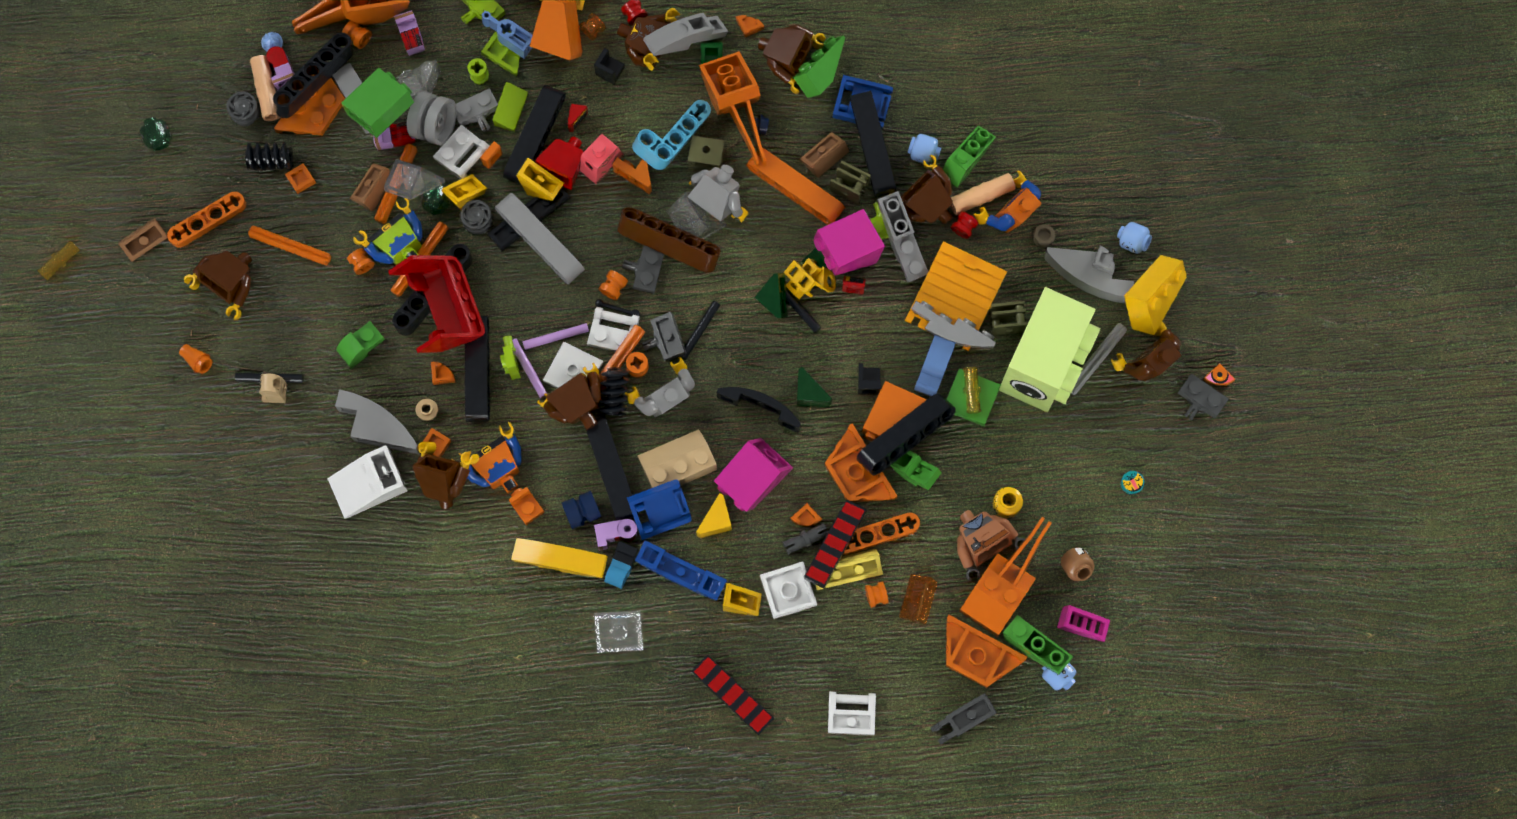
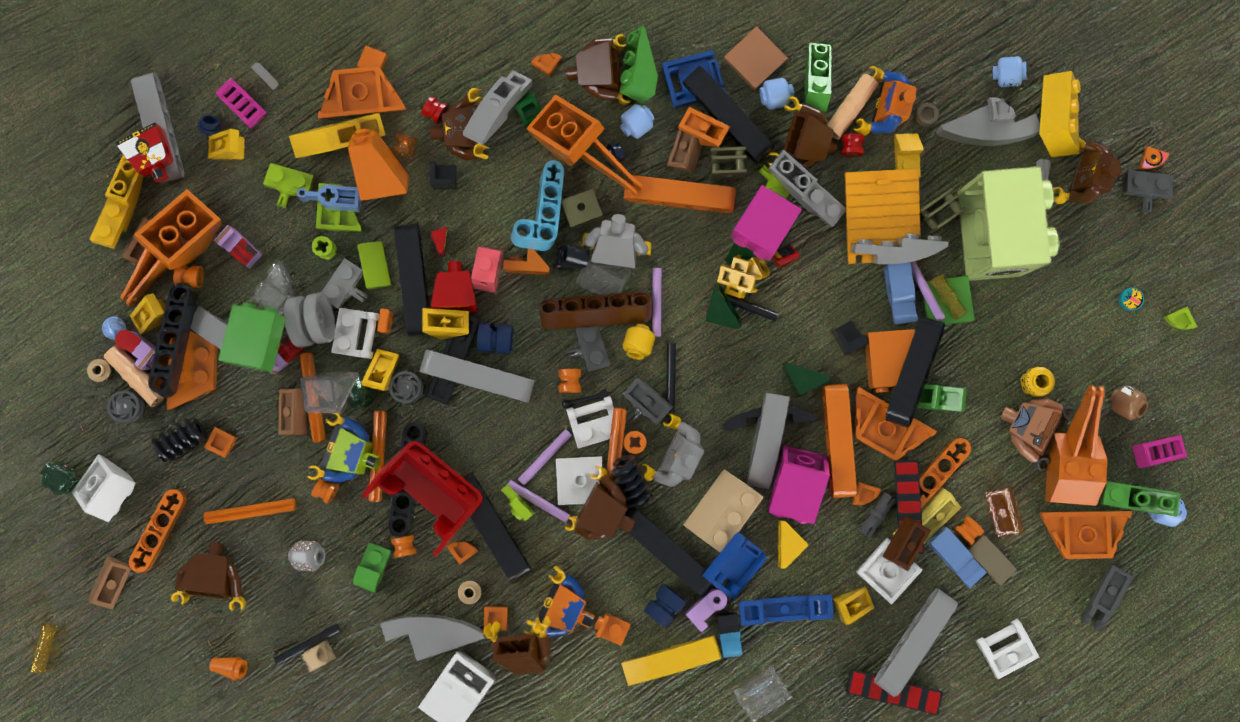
camera: 30 degrees left, 10 degrees up
none -> white slope [72,454,136,522]
none -> tan plate [87,359,111,382]
none -> yellow slope [130,293,166,335]
none -> light grey head [288,540,325,572]
none -> orange wheel [391,535,417,558]
none -> dark blue wheel [477,322,513,354]
none -> black piece [553,244,589,271]
none -> light blue head [620,104,655,139]
none -> yellow head [623,324,655,360]
none -> lavender bar [652,268,662,337]
none -> orange slope [678,107,730,148]
none -> nougat tile [724,26,788,91]
none -> light grey slope [746,393,790,489]
none -> orange beam [822,384,857,498]
none -> light grey beam [874,588,958,697]
none -> reddish brown slope [883,517,931,571]
none -> yellow slope [894,133,924,178]
none -> lavender bar [910,261,945,321]
none -> medium blue piece [926,526,987,588]
none -> dark tan slope [967,534,1017,586]
none -> lime tile [1164,307,1197,330]

